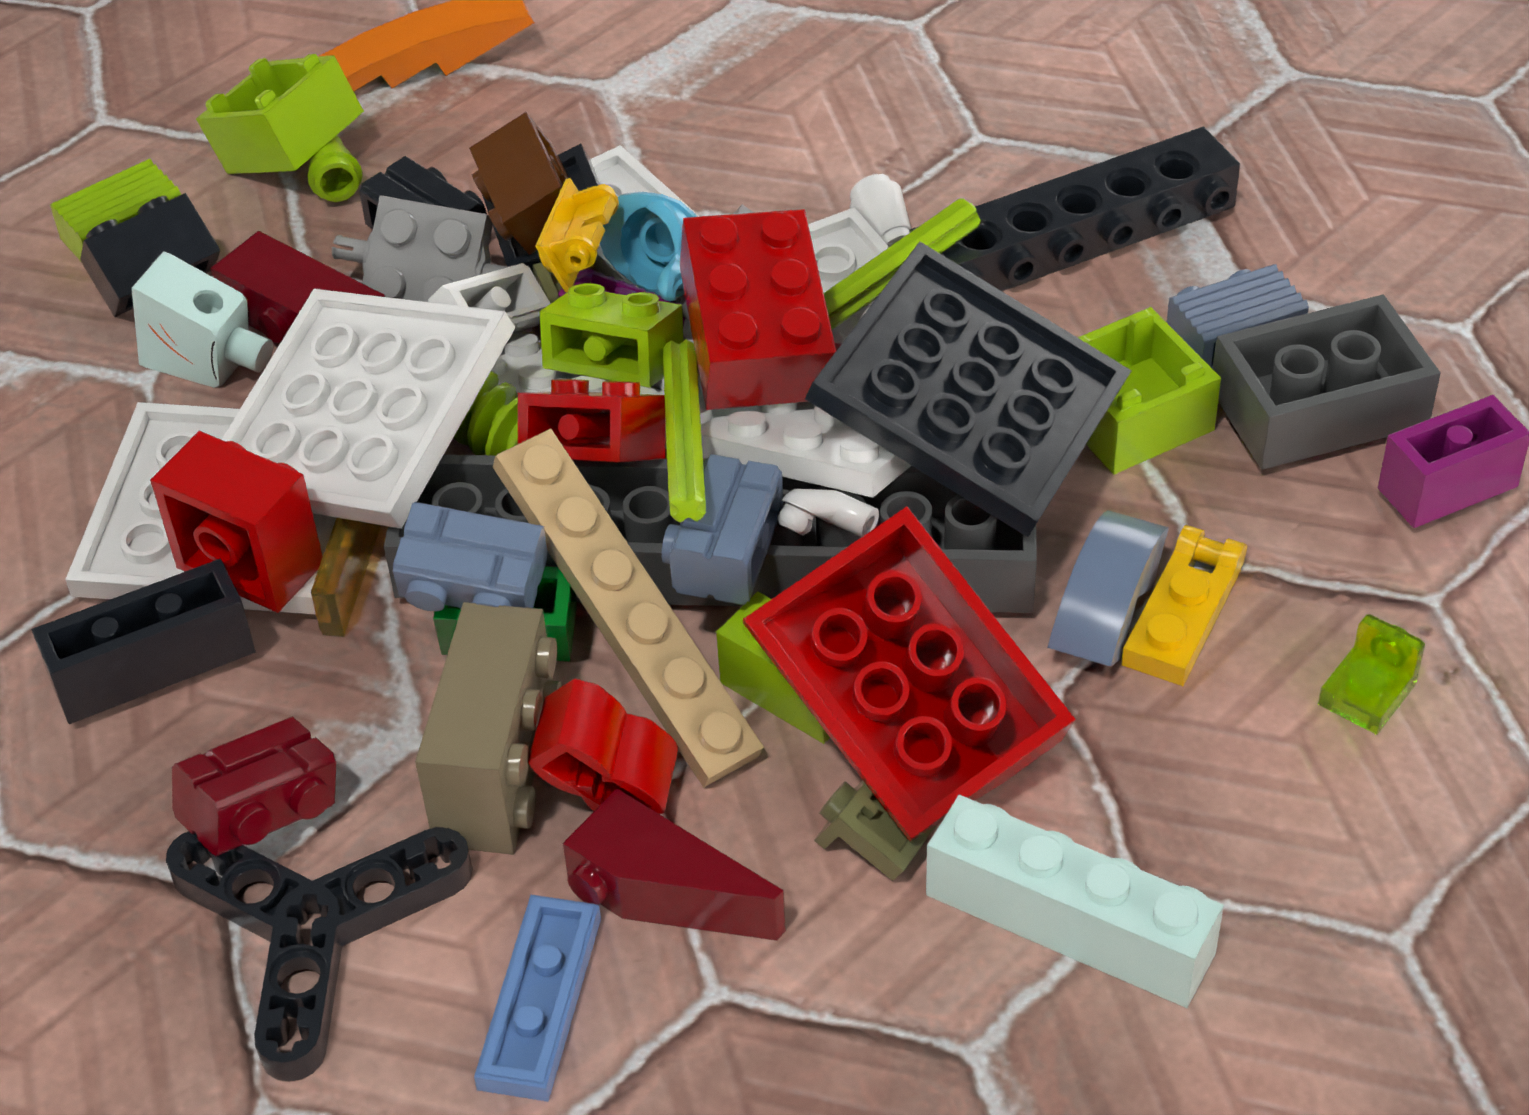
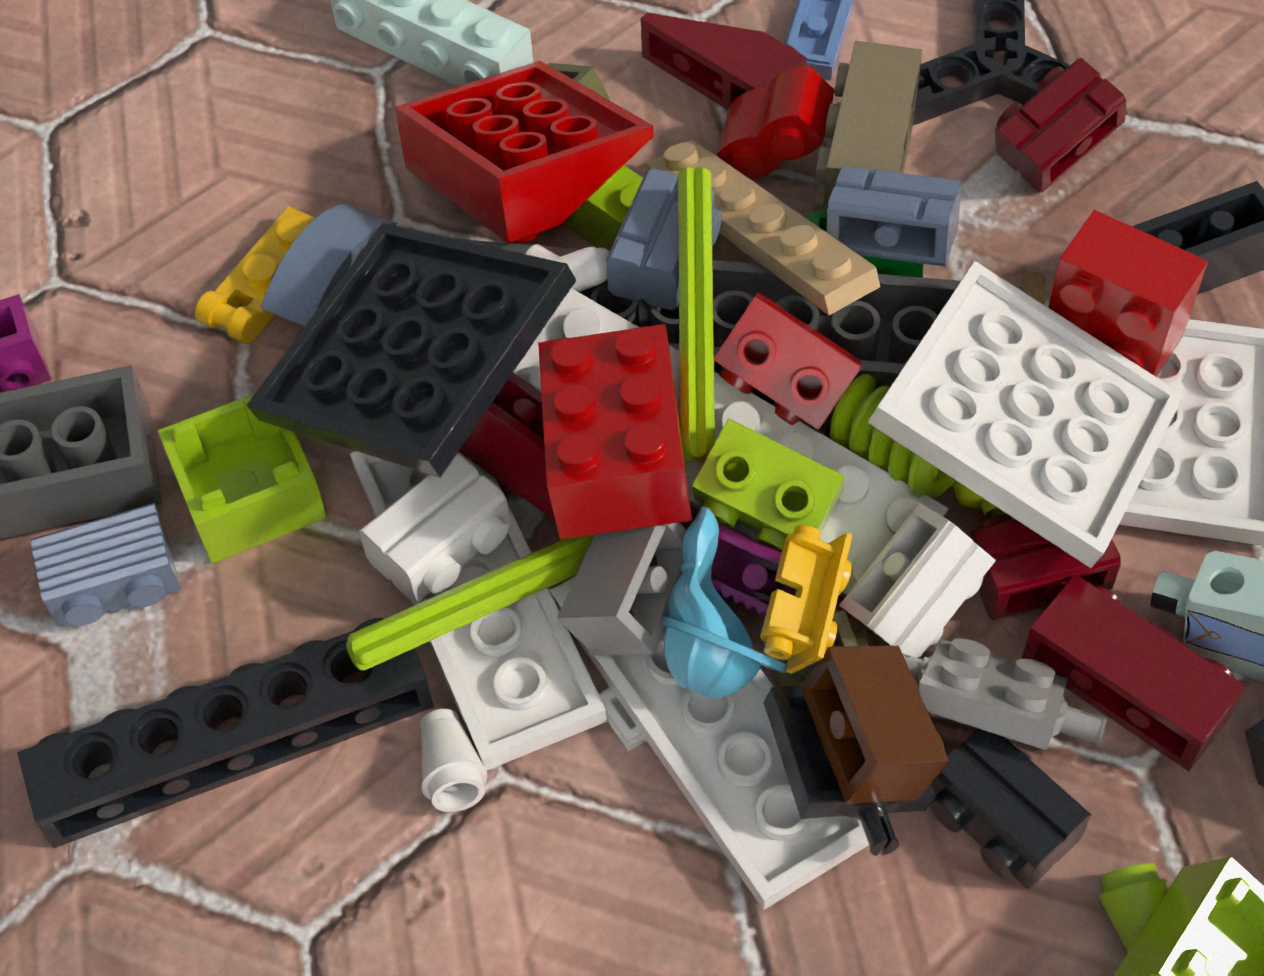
camera: 175 degrees left, 10 degrees up
clear neon green bracket [1318,614,1425,735] -> none

